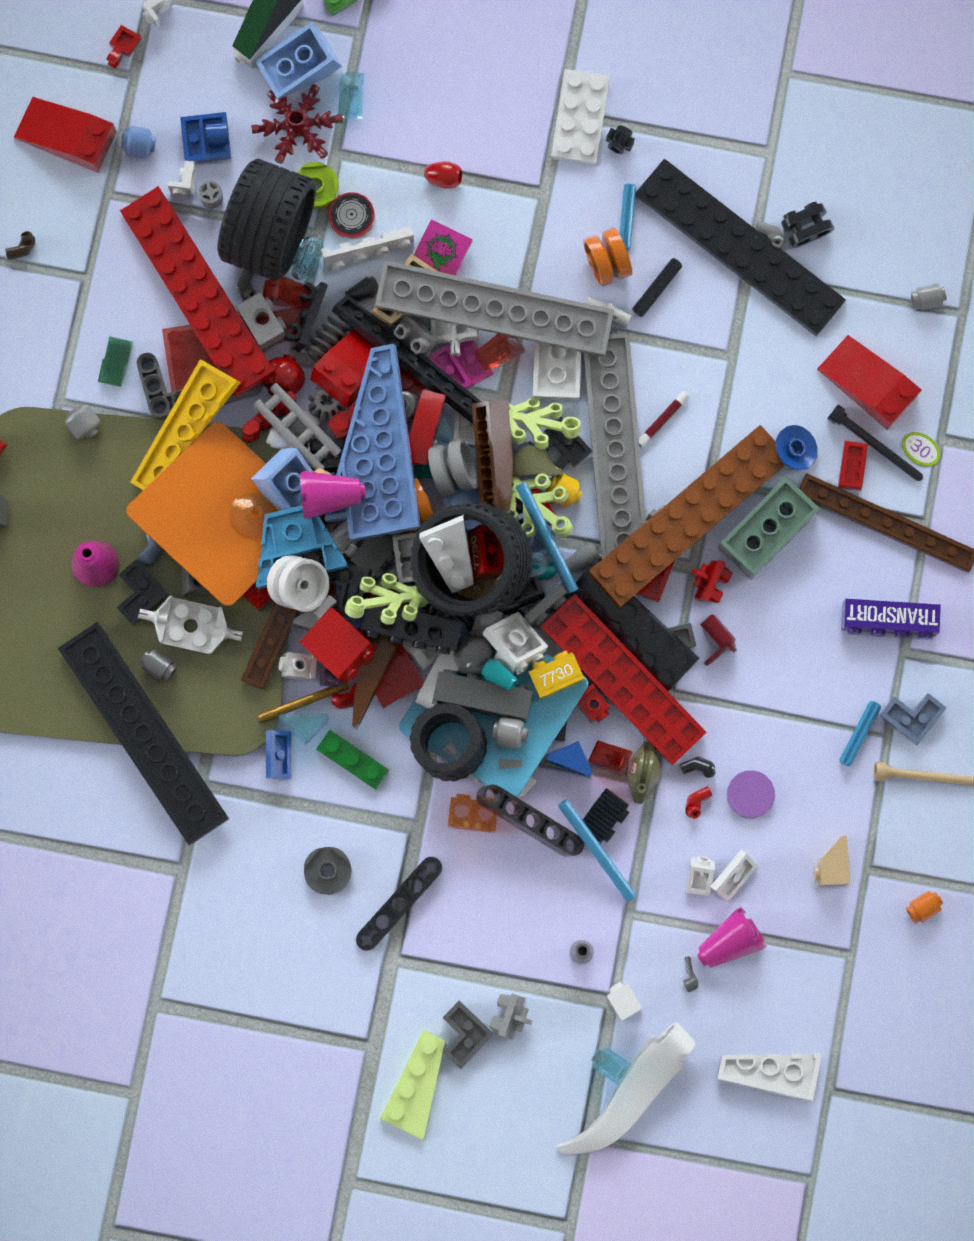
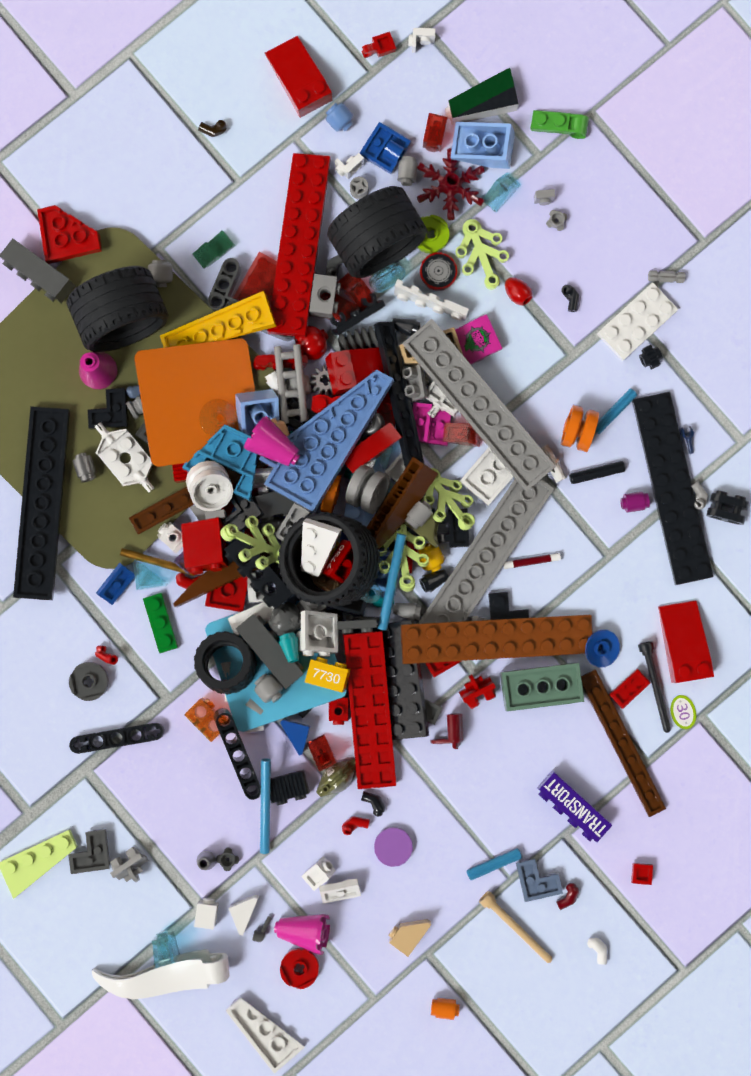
camera: 40 degrees right, 5 degrees up
none -> black tyre [66,266,169,352]
none -> red arm [95,645,118,665]
none -> light grey wheel [126,396,143,419]
none -> dark grey plate [216,847,239,871]
none -> white slope [229,894,259,936]
none -> red plate [280,948,319,989]
none -> light grey brick [397,156,418,186]
none -> light grey brick [405,501,433,530]
none -> black cone [419,569,449,593]
none -> clear red slope [423,113,448,152]
none -> yellowish green plant [455,219,509,290]
none -> black plate [488,592,529,620]
none -> light grey plate [534,189,555,206]
none -> light grey plate [546,210,568,231]
none -> dark red arm [556,883,579,910]
none -> black arm [561,285,579,312]
none -> magenta brick [620,491,650,513]
none -> light grey axle [648,270,686,283]
none -> dark blue hand [681,426,694,454]

